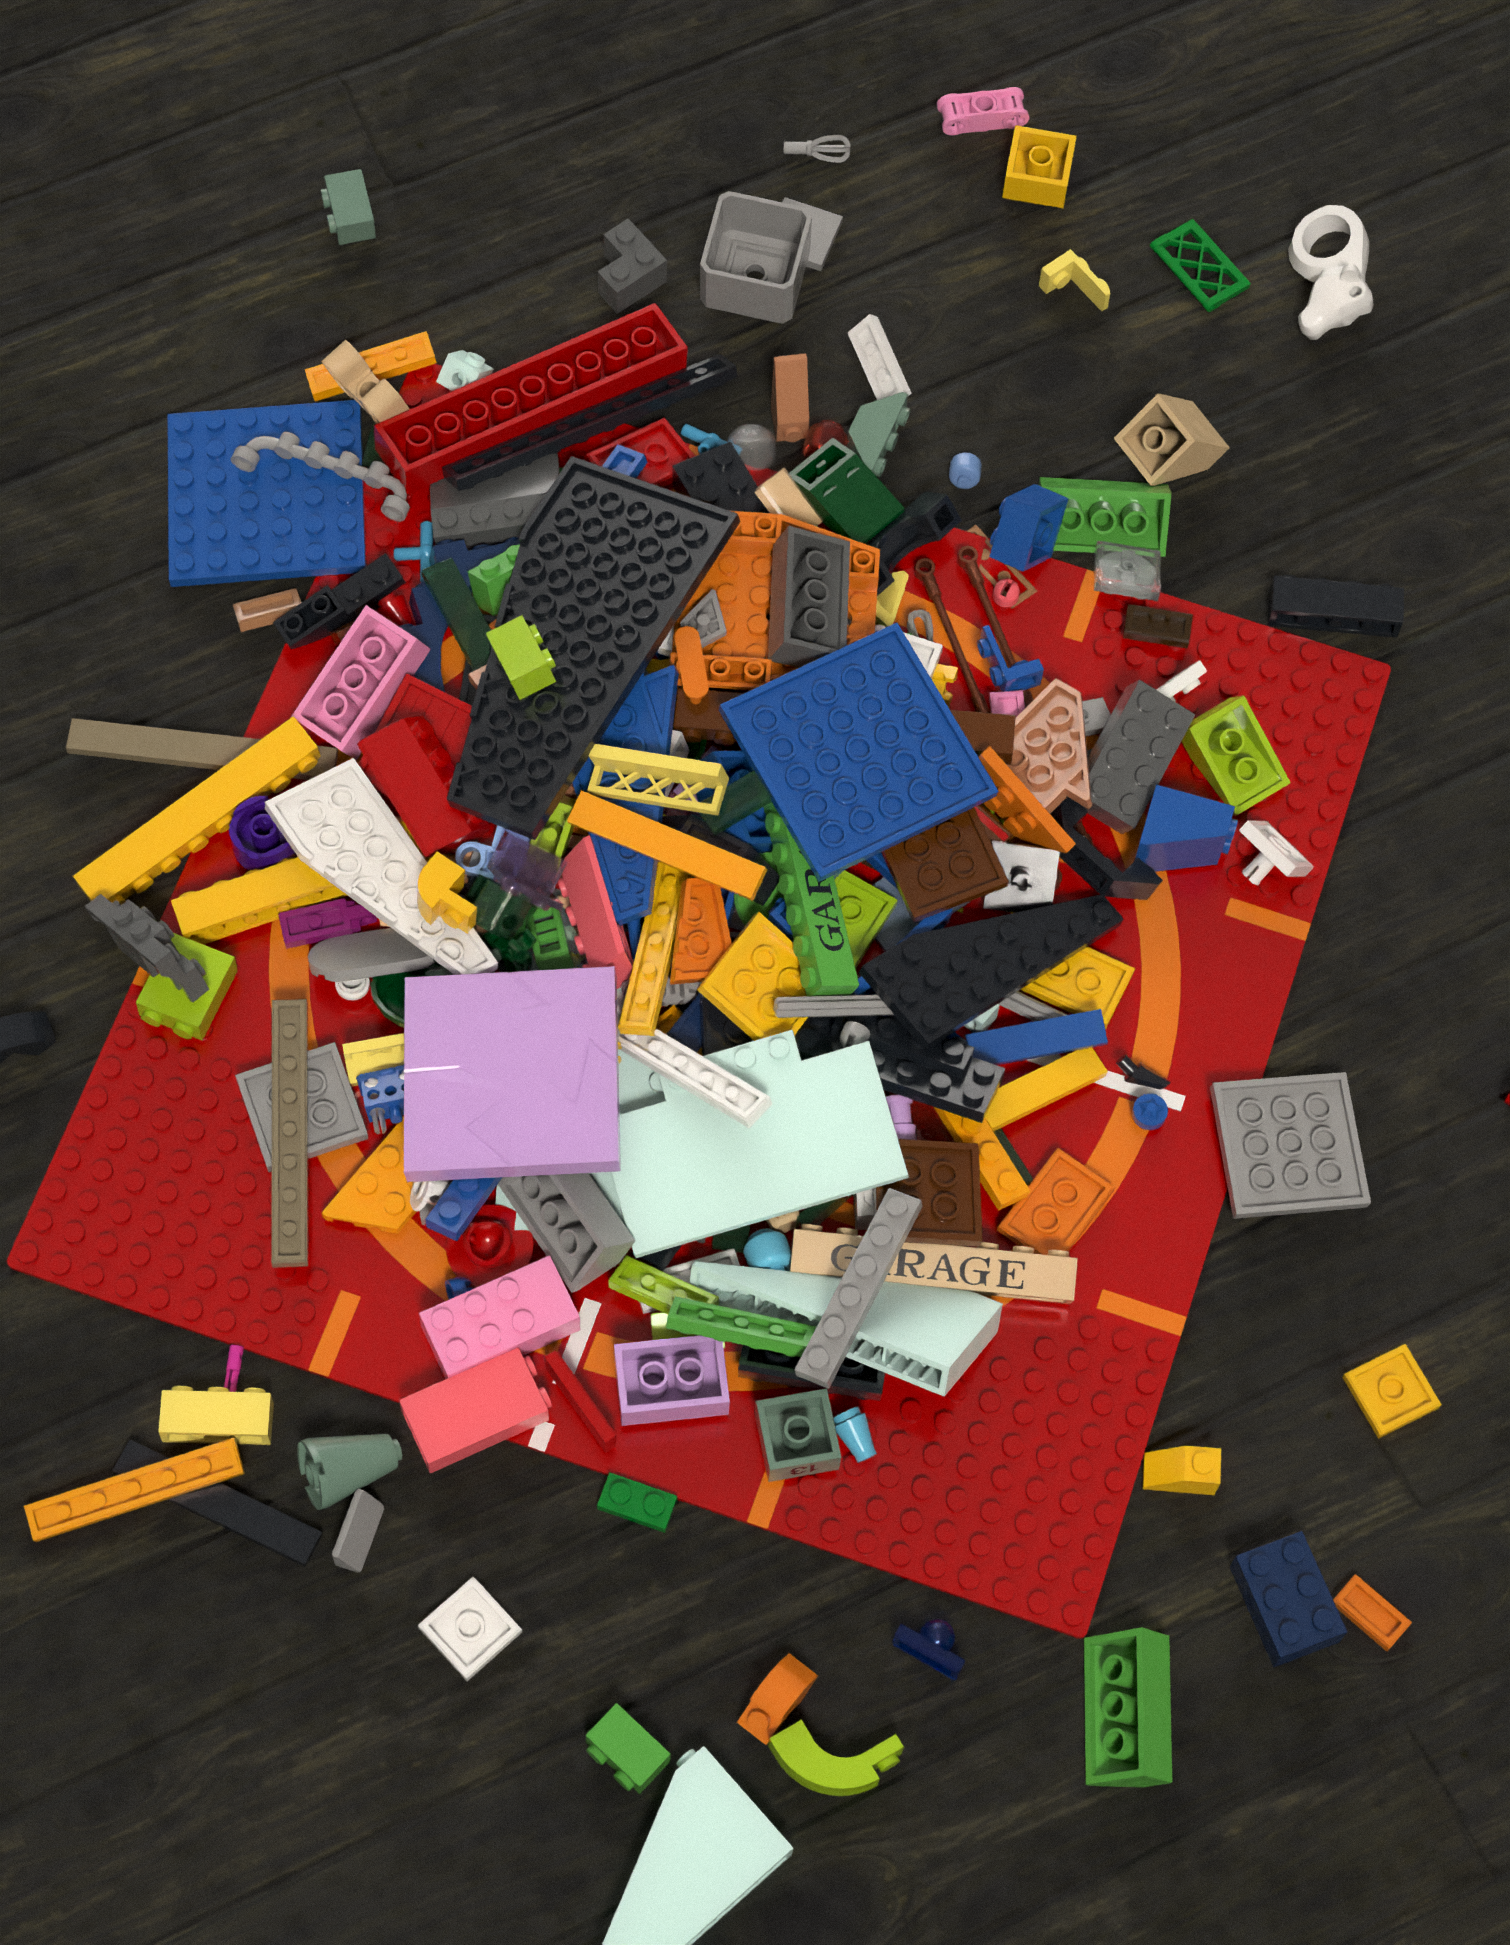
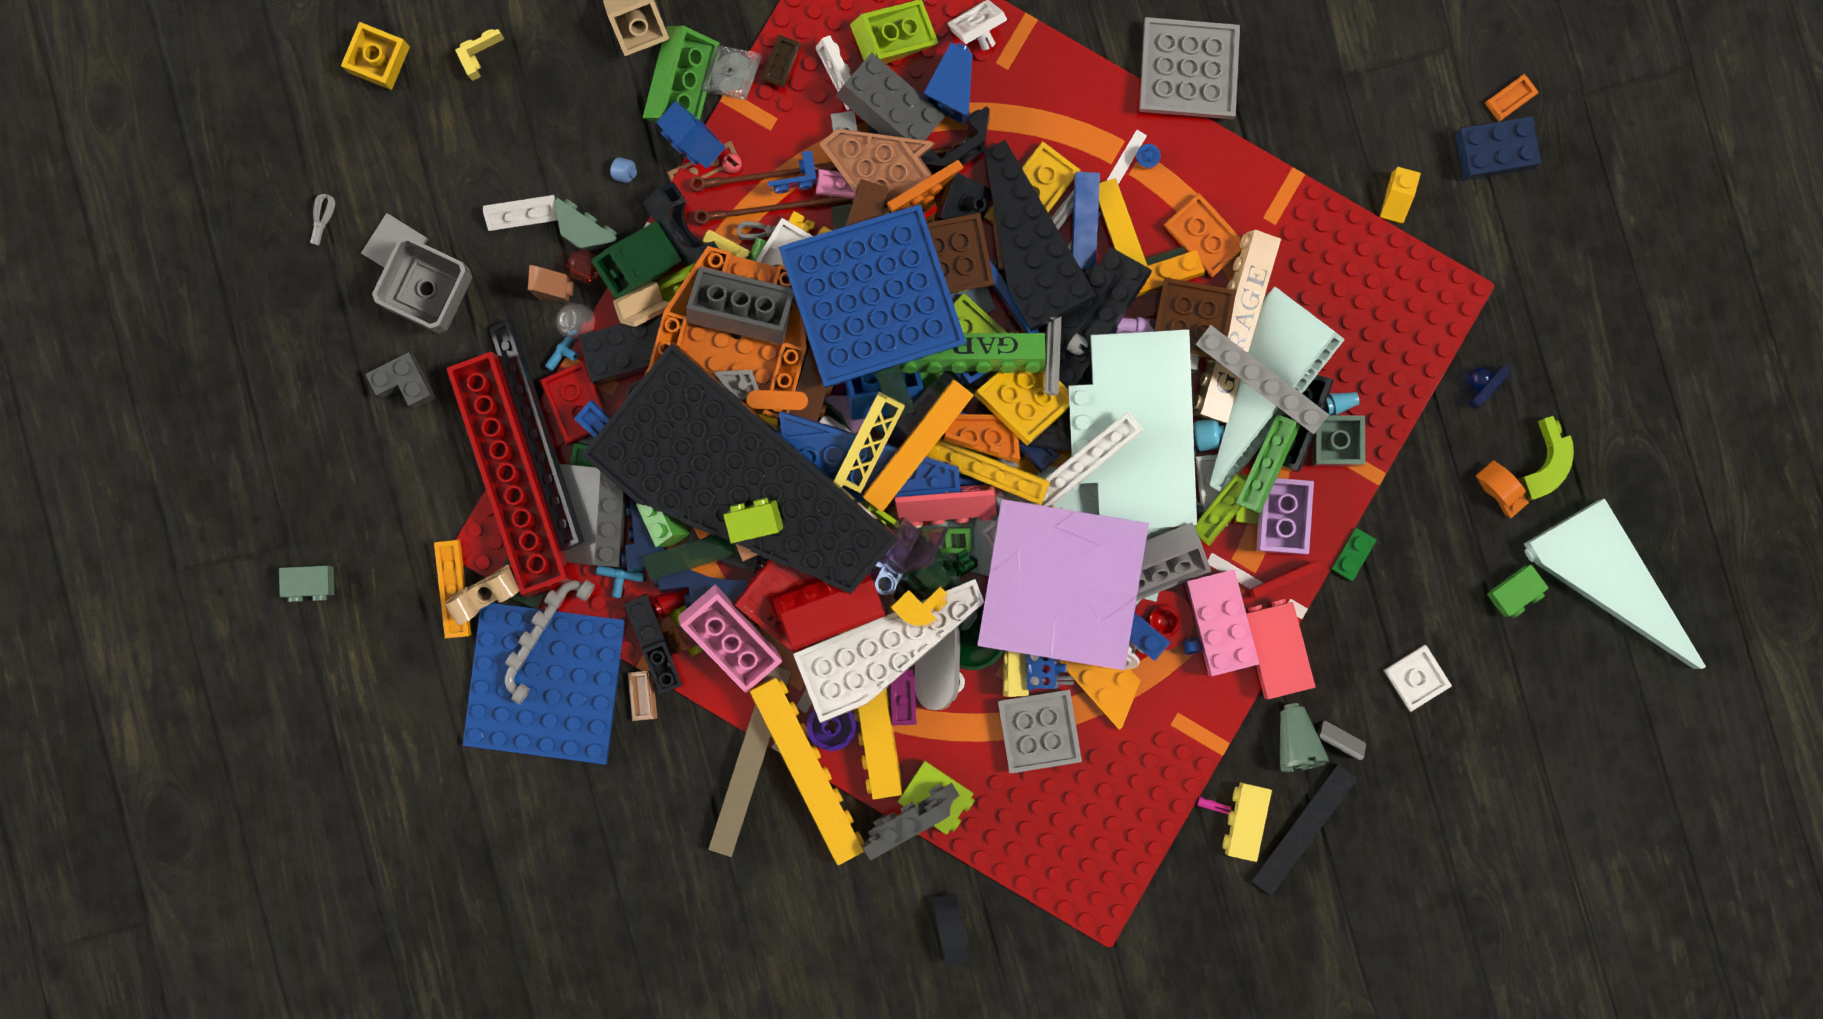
camera: 70 degrees left, 20 degrees up
light orange tile [24,1438,245,1542] -> none
dark tan tile [272,999,308,1268] -> none
light aqua brick [436,350,494,391] -> none
bright pink piece [937,87,1029,135] -> none
bright green slope [1084,1627,1172,1787] -> none
black bar [1116,1054,1171,1090] -> none
yellow tile [1342,1344,1442,1439] -> none

